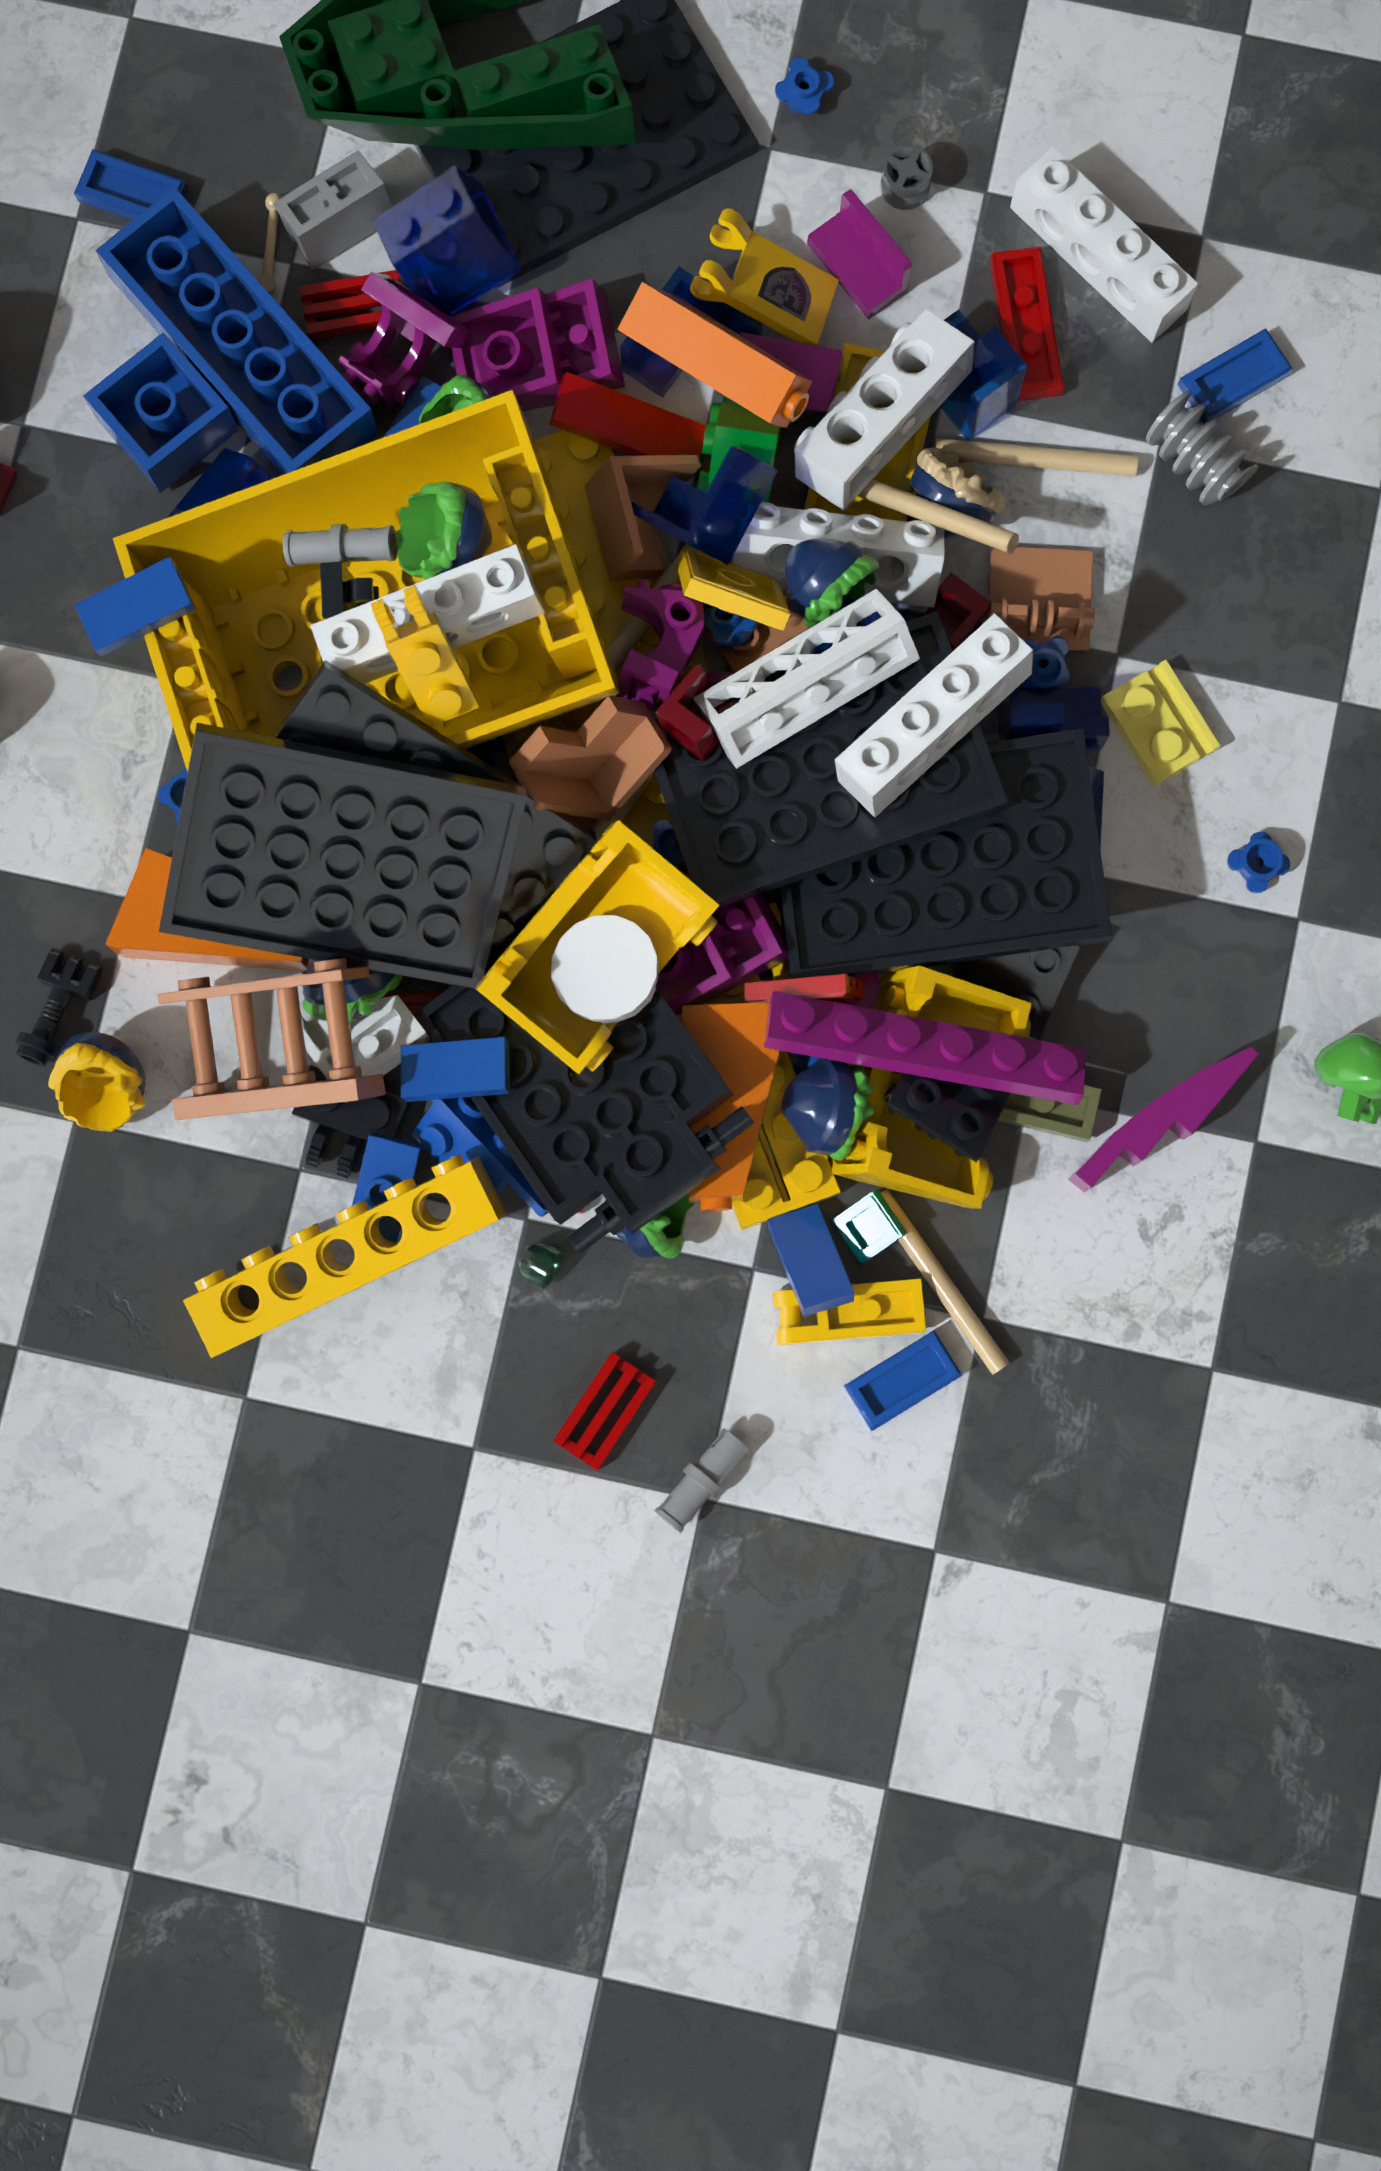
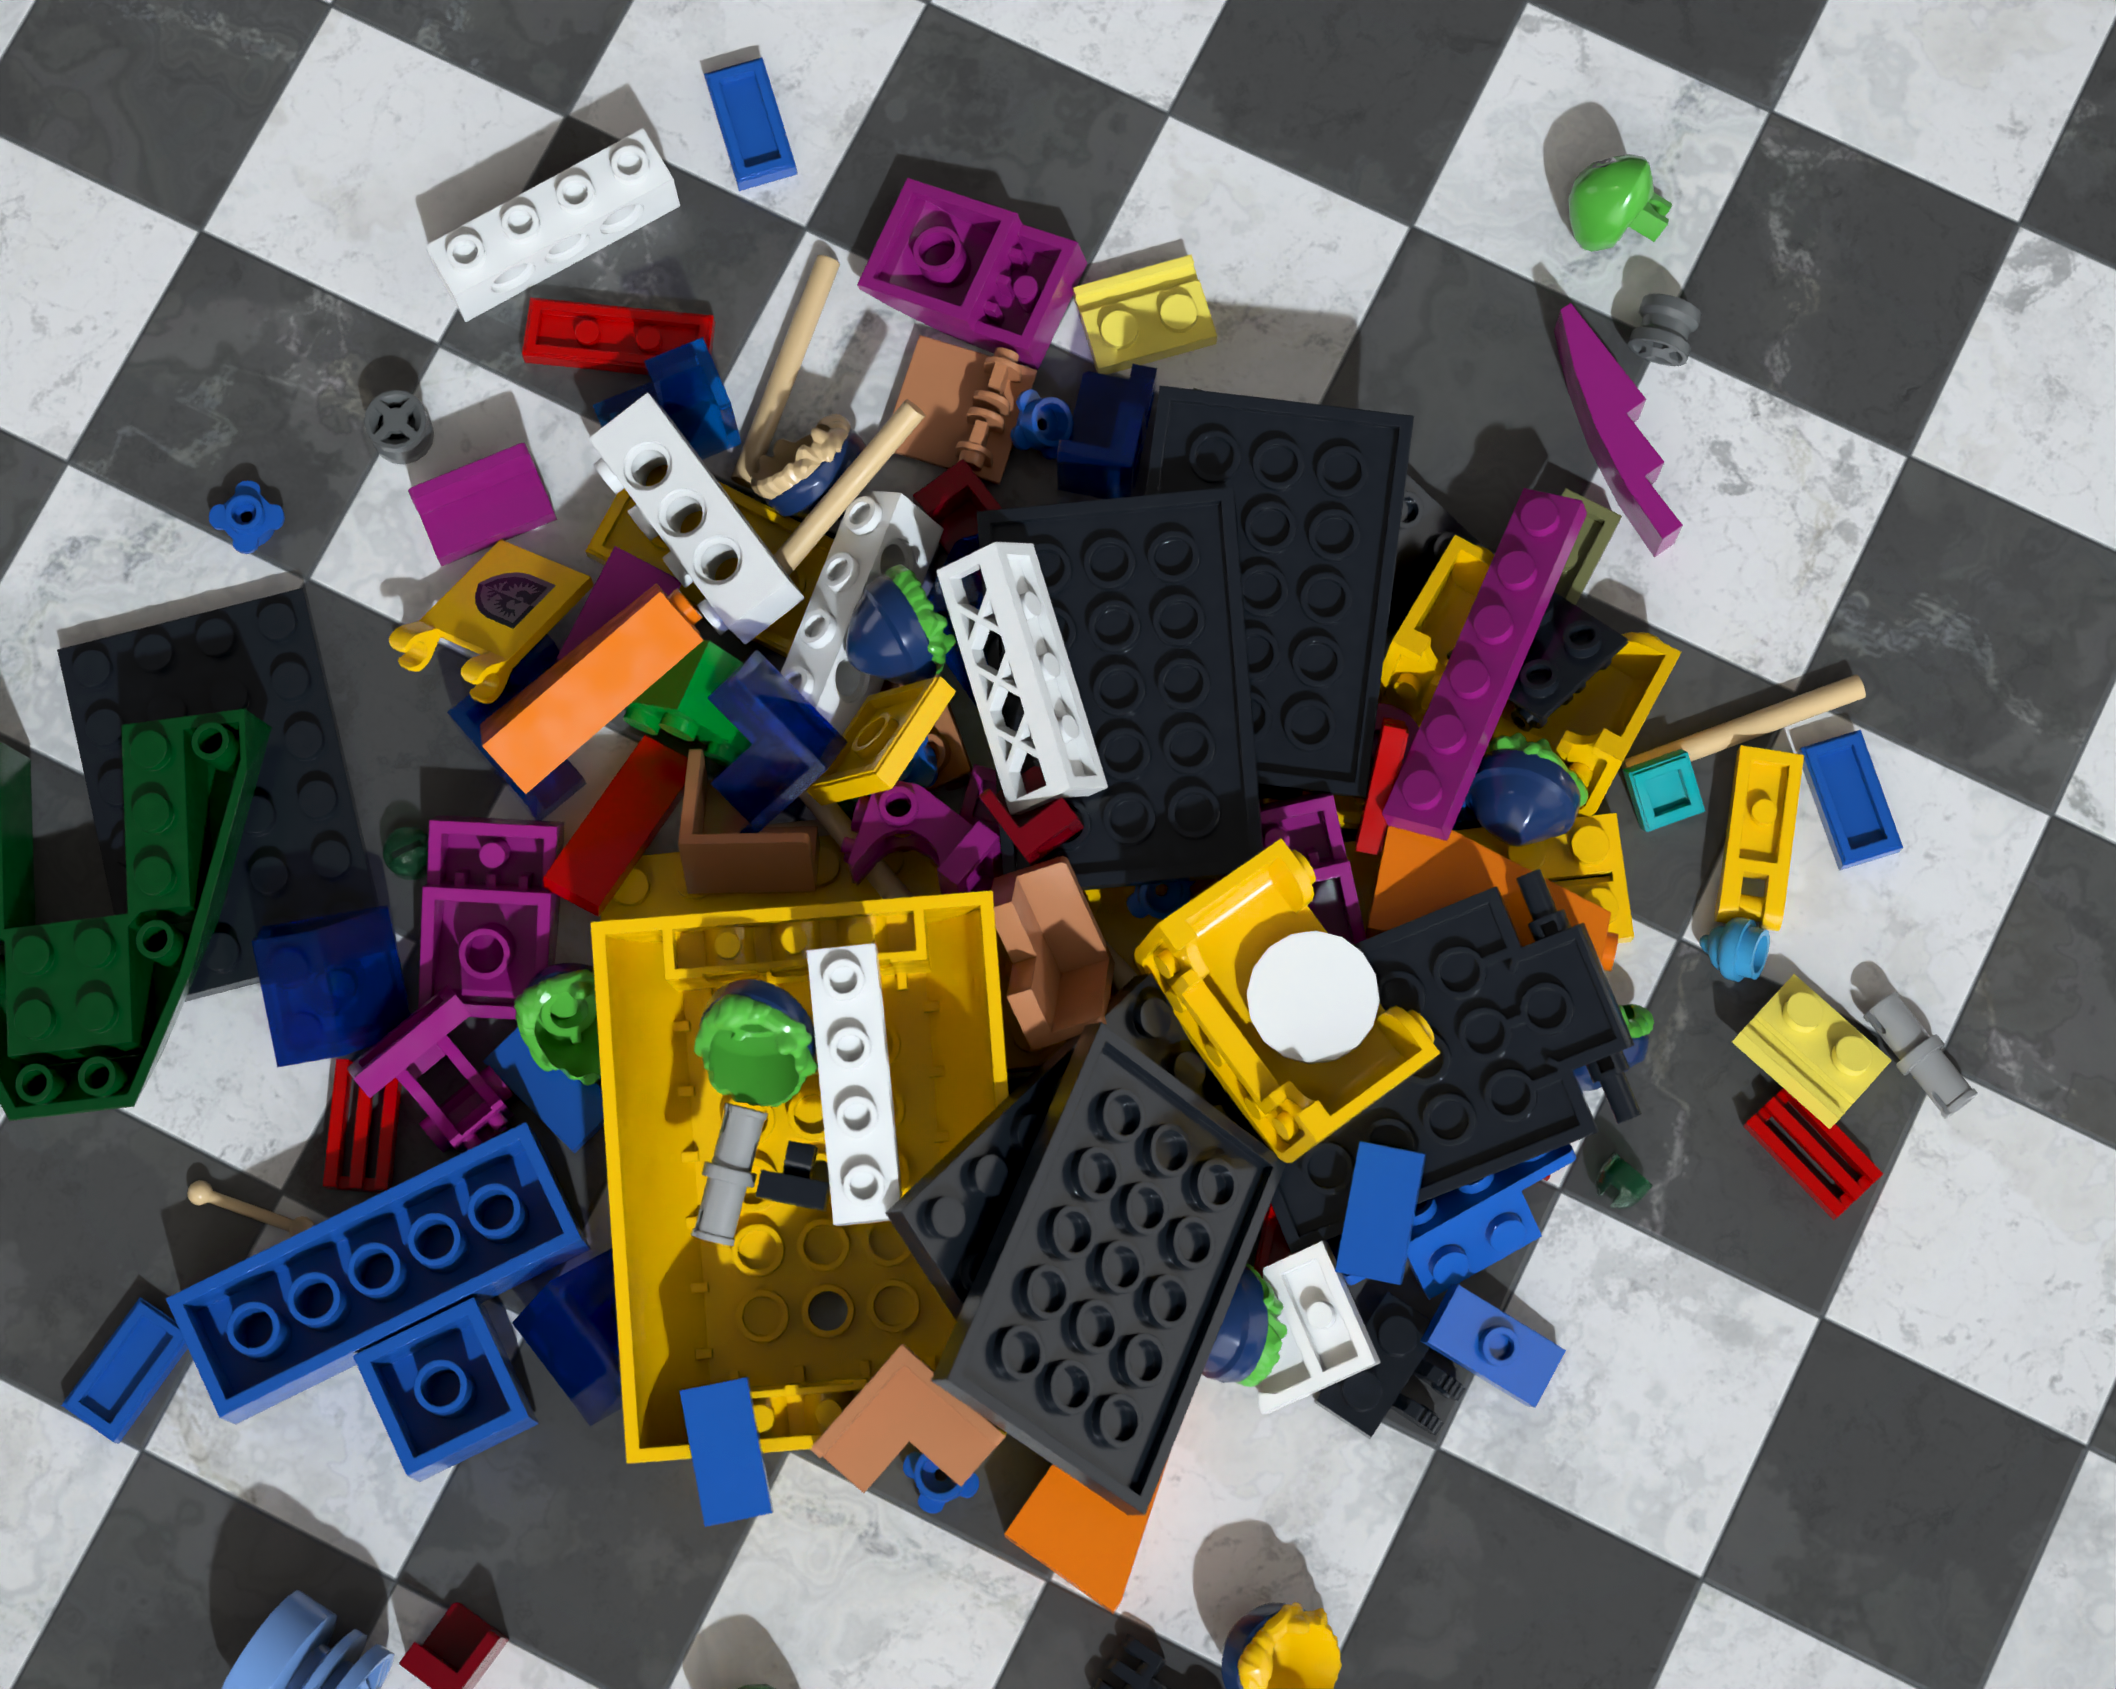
camera: 75 degrees left, 5 degrees down
nougat fence [158,958,386,1120] -> none
yellow brick [183,1154,507,1358] -> none
light grey hinge [274,150,396,270] -> none
yellow hinge [371,585,479,727] -> none
blue tile [768,1204,854,1317] -> none
white brick [835,613,1033,817] -> none
light grey piece [1146,390,1259,506] -> none
blue plate [1227,832,1290,894] -> none
none -> clear green hinge [382,827,429,880]
none -> nougat panel [810,1344,1006,1493]
none -> magenta slope [857,178,1087,370]
none -> dark grey wheel [1628,293,1702,366]
none -> dark azure plate [1699,917,1770,982]
none -> light yellow plate [1732,974,1892,1129]

